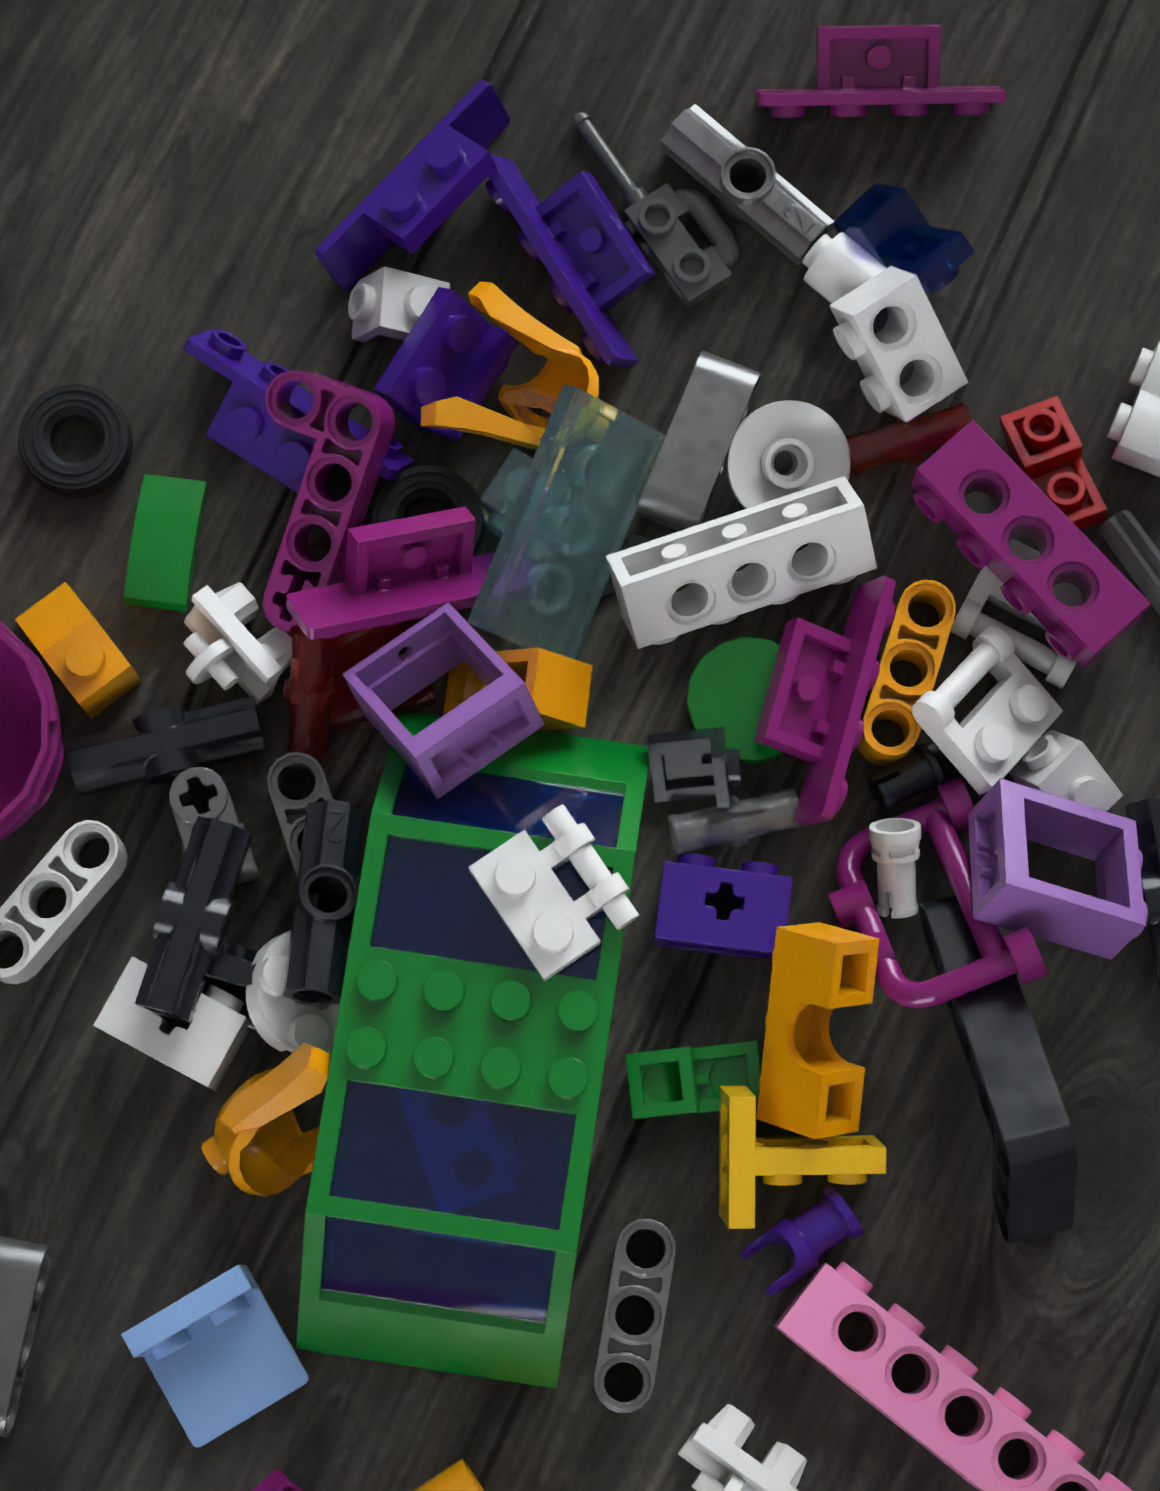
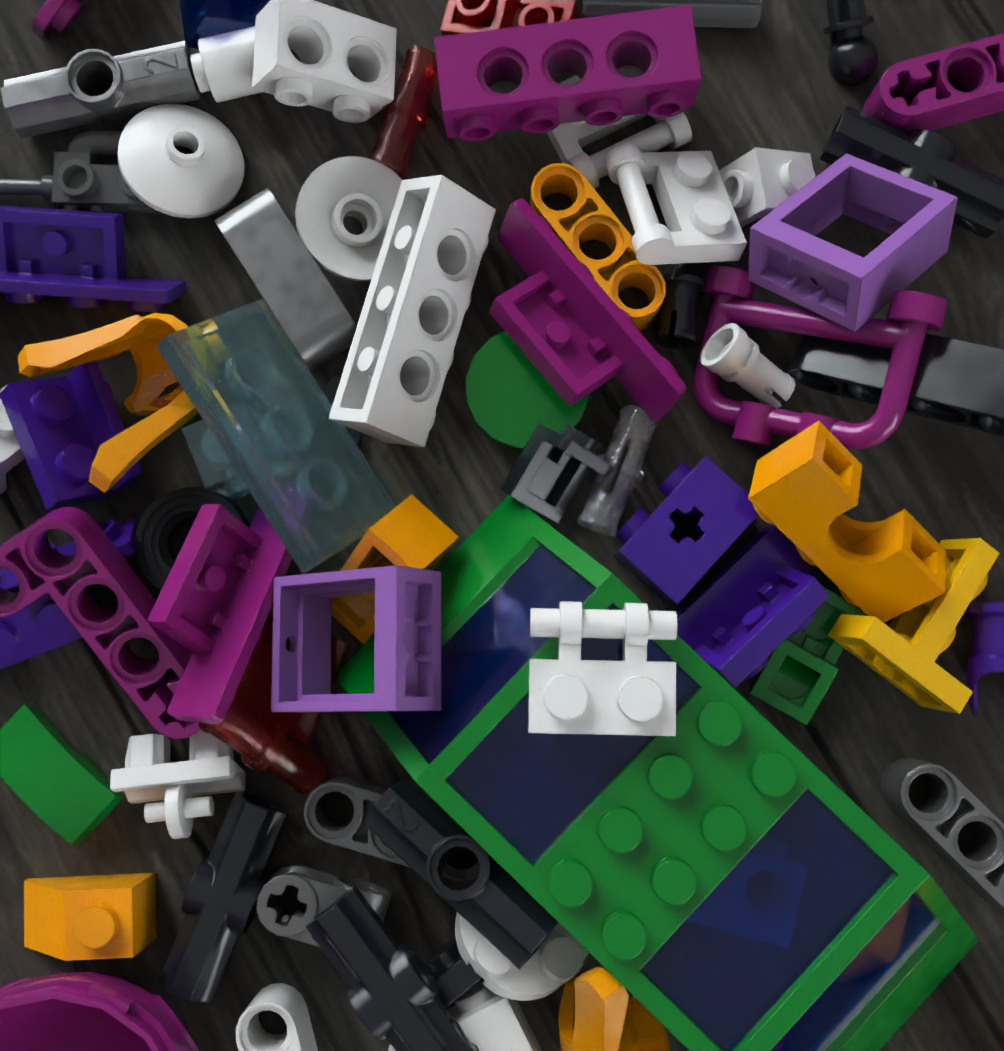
camera: 50 degrees left, 5 degrees up
none -> white dish [117,104,245,219]
none -> dark purple bracket [647,524,830,701]

